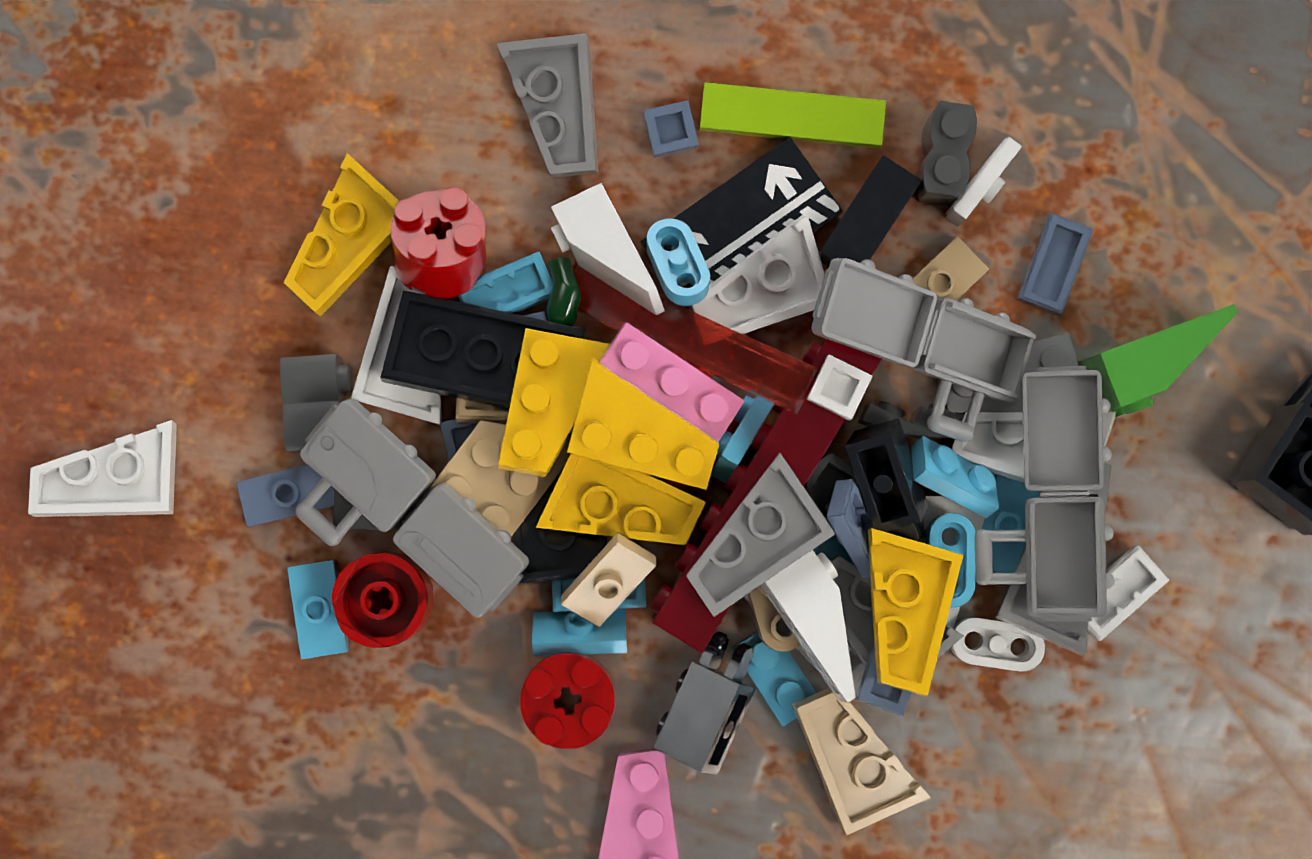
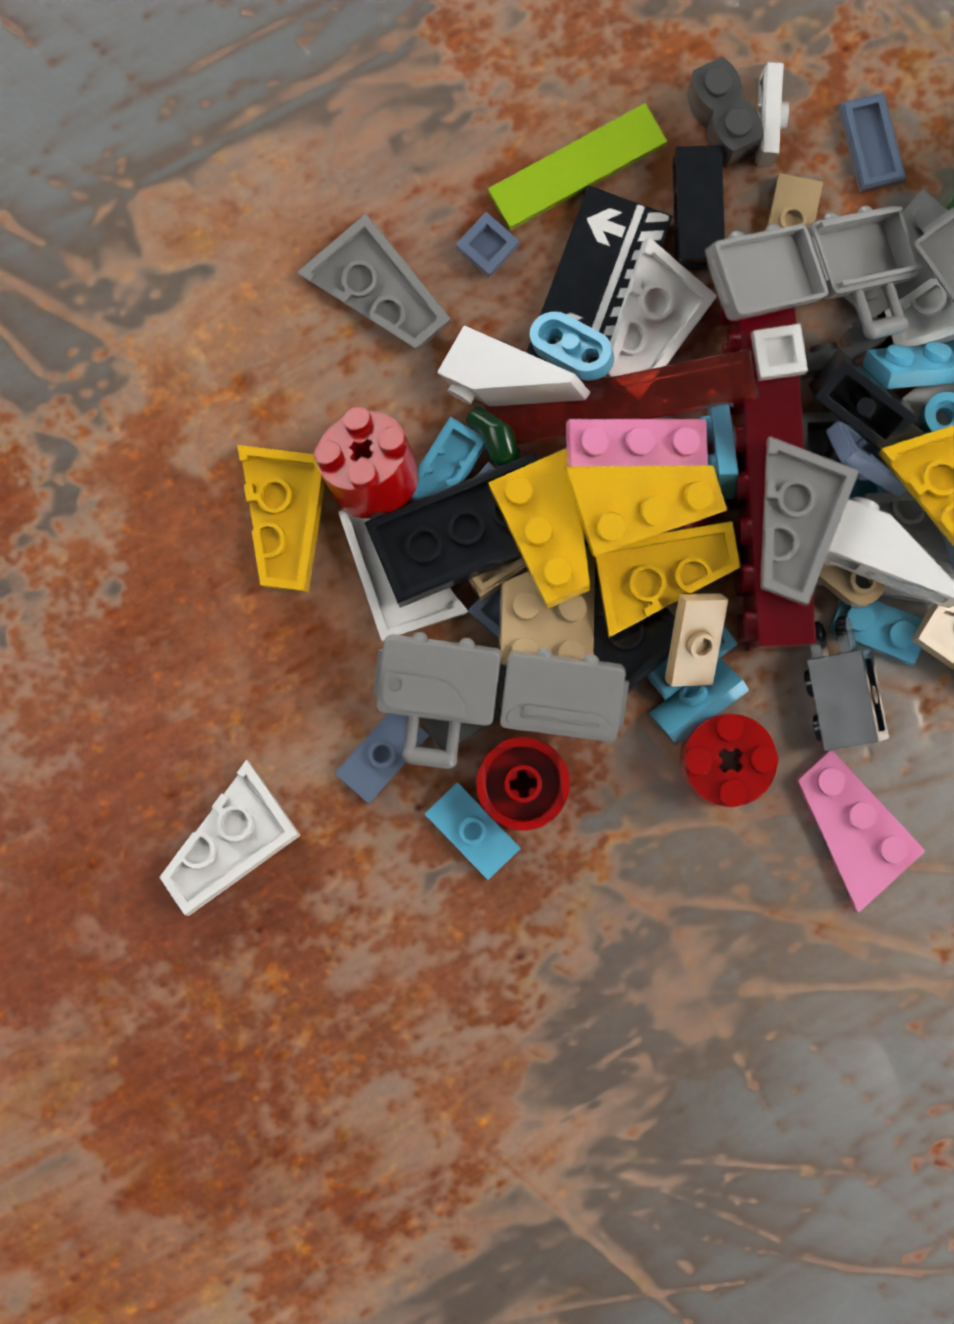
camera: 30 degrees left, 0 degrees up
dark grey brick [280,354,353,453] -> none

